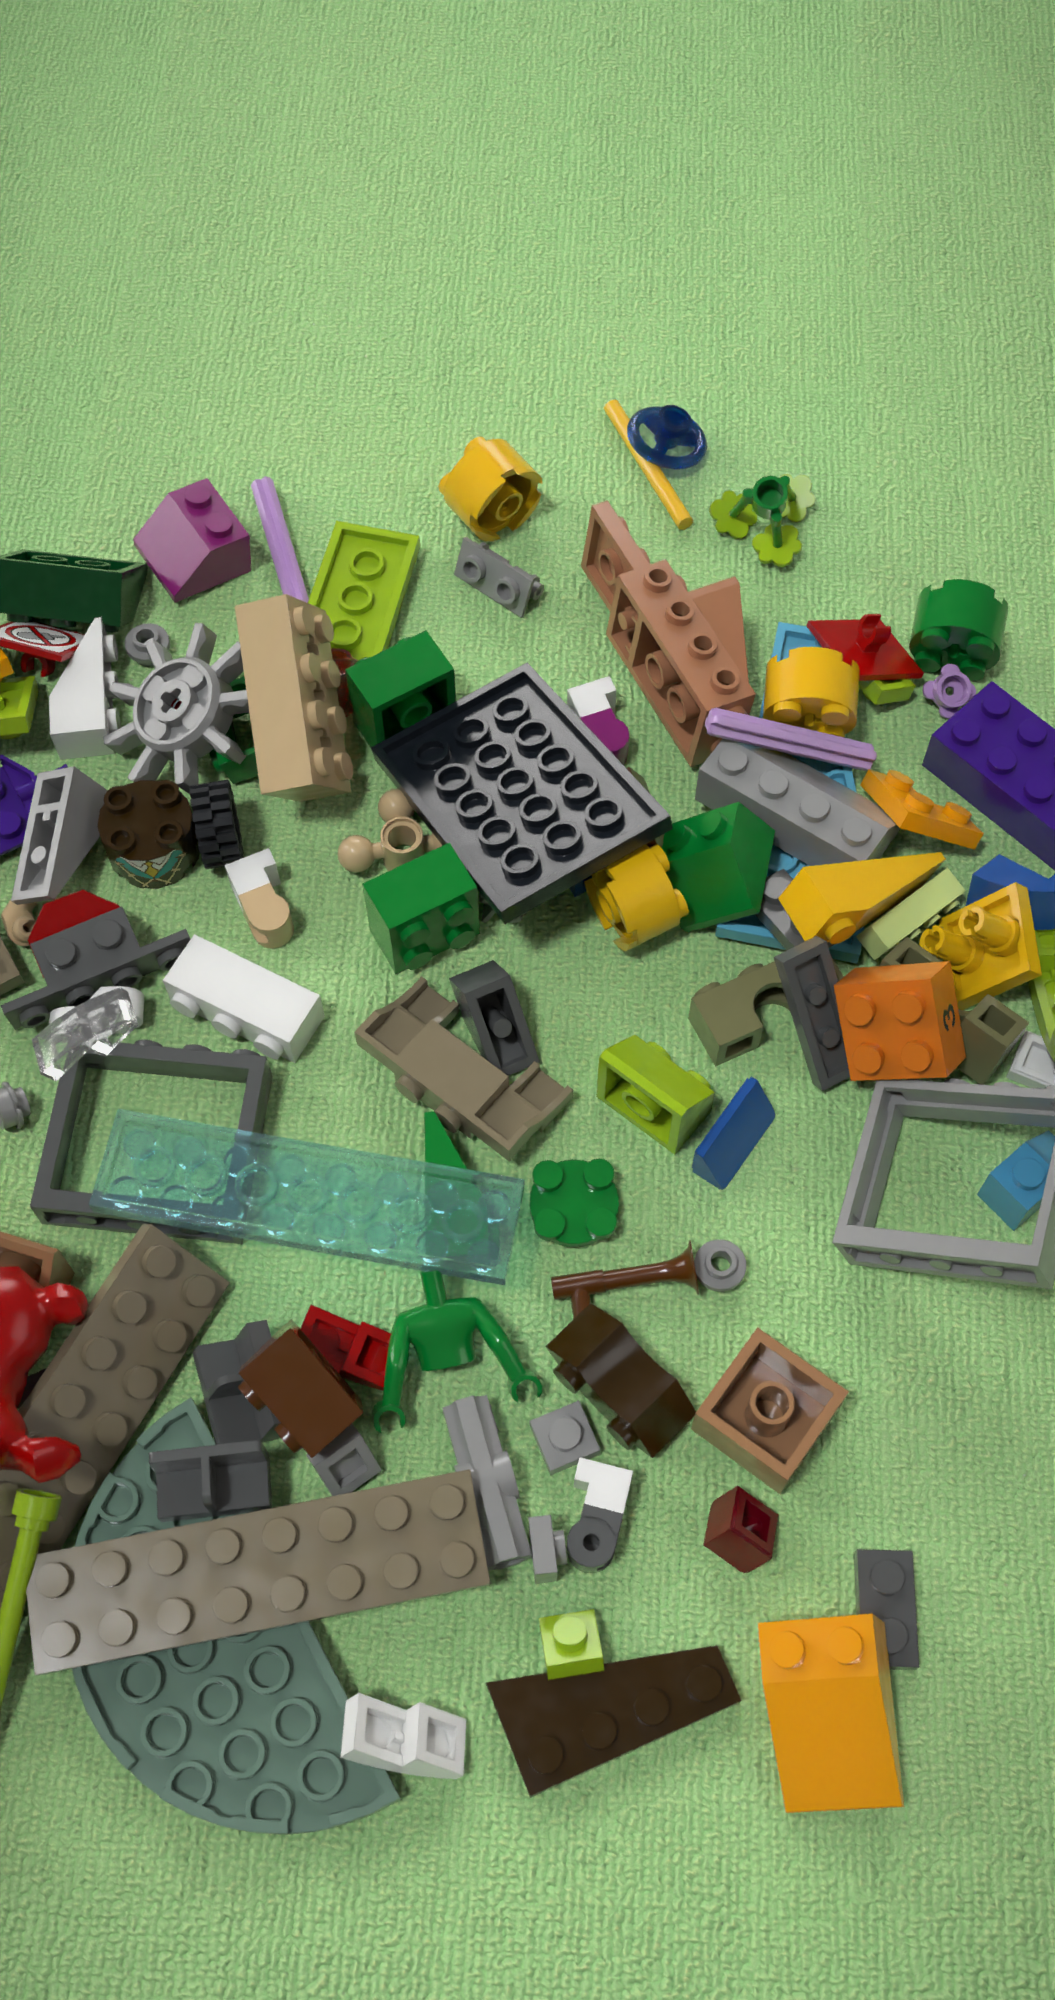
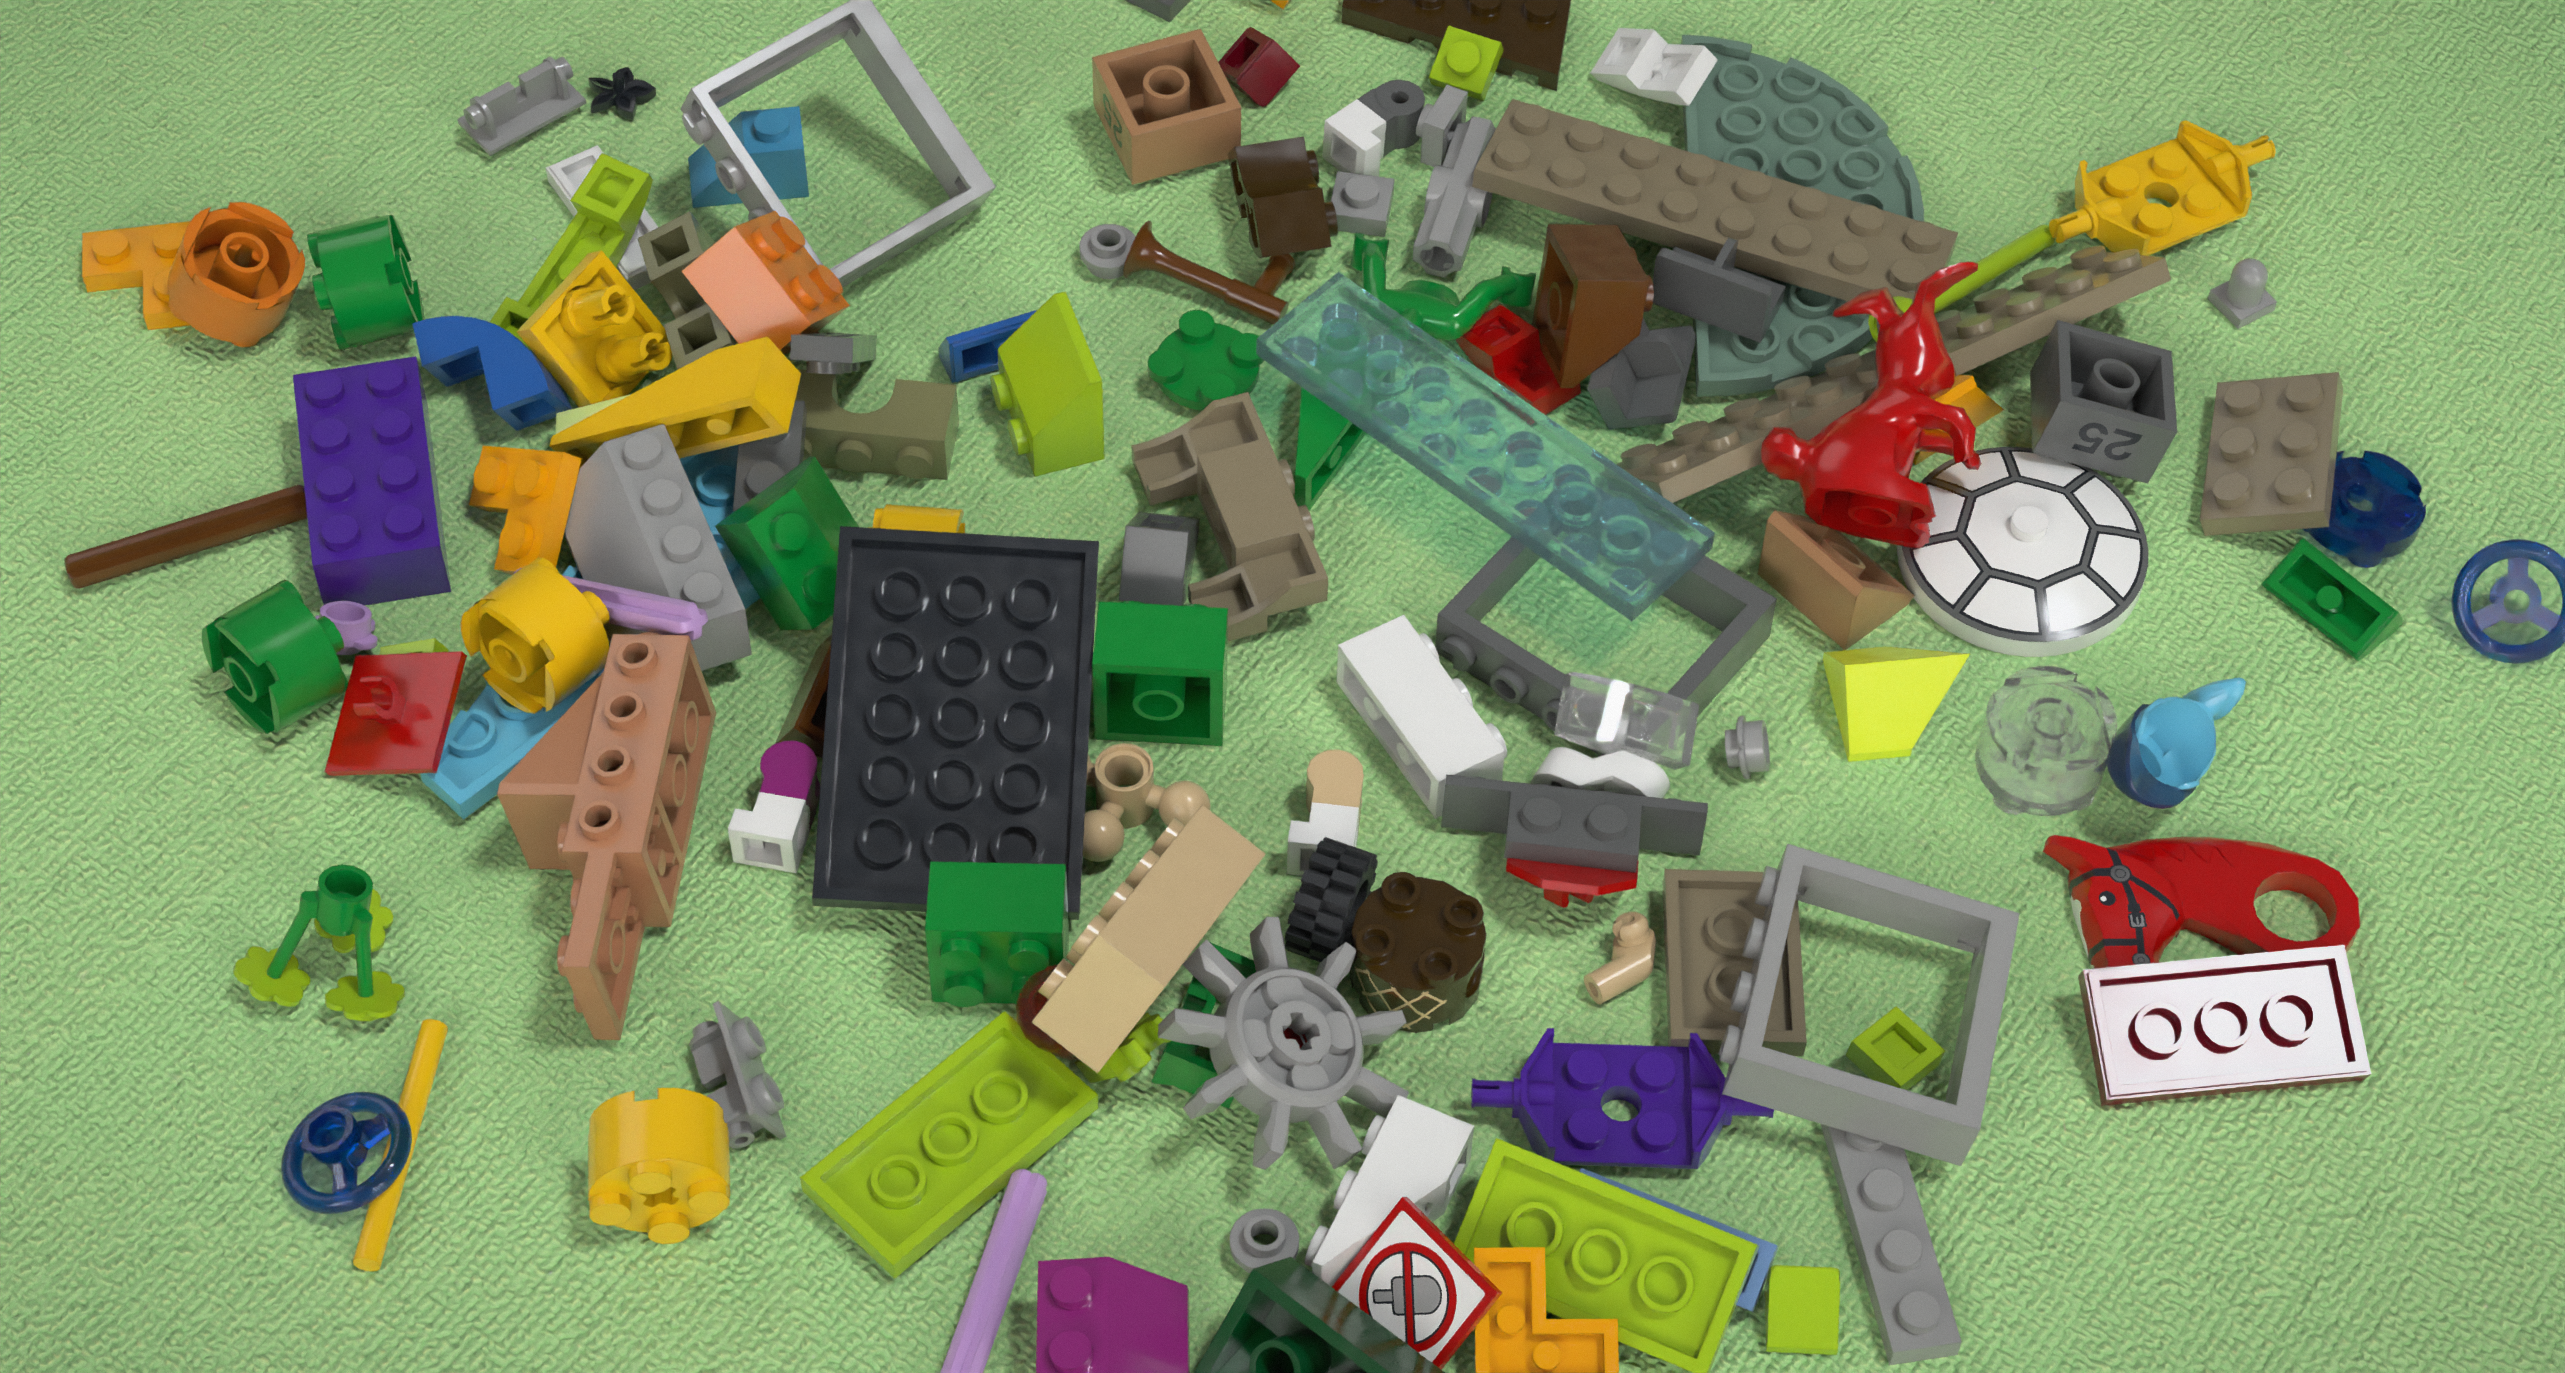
camera: 150 degrees left, 10 degrees down
light grey slope [11,766,108,905] -> none

